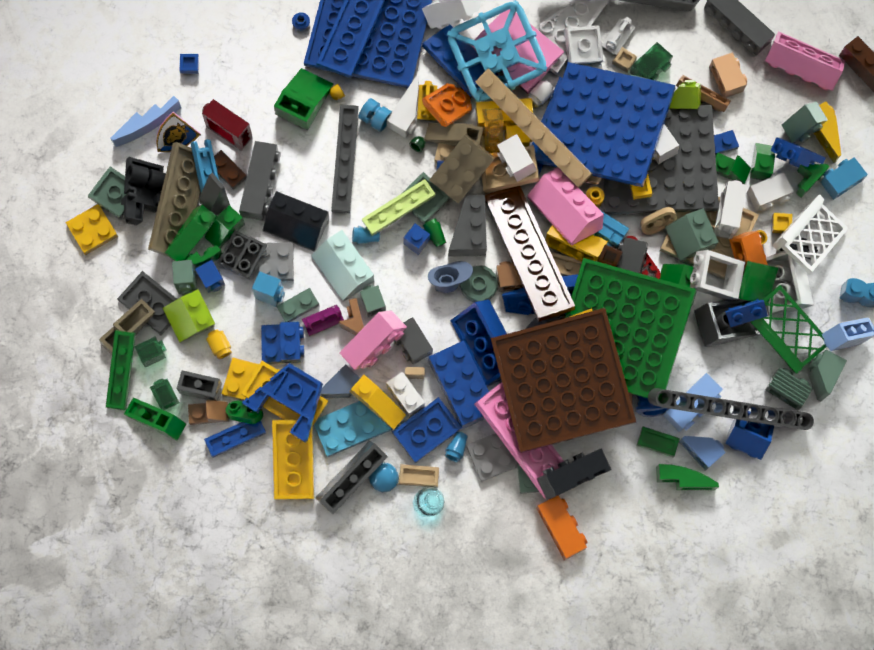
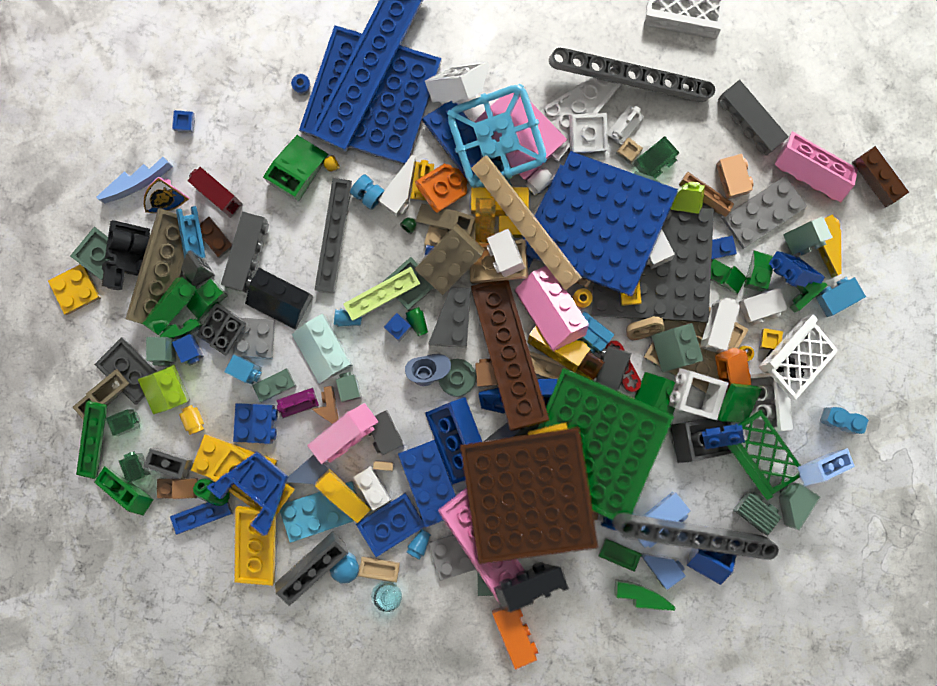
camera: 10 degrees right, 10 degrees up
none -> light grey plate [722,176,807,249]

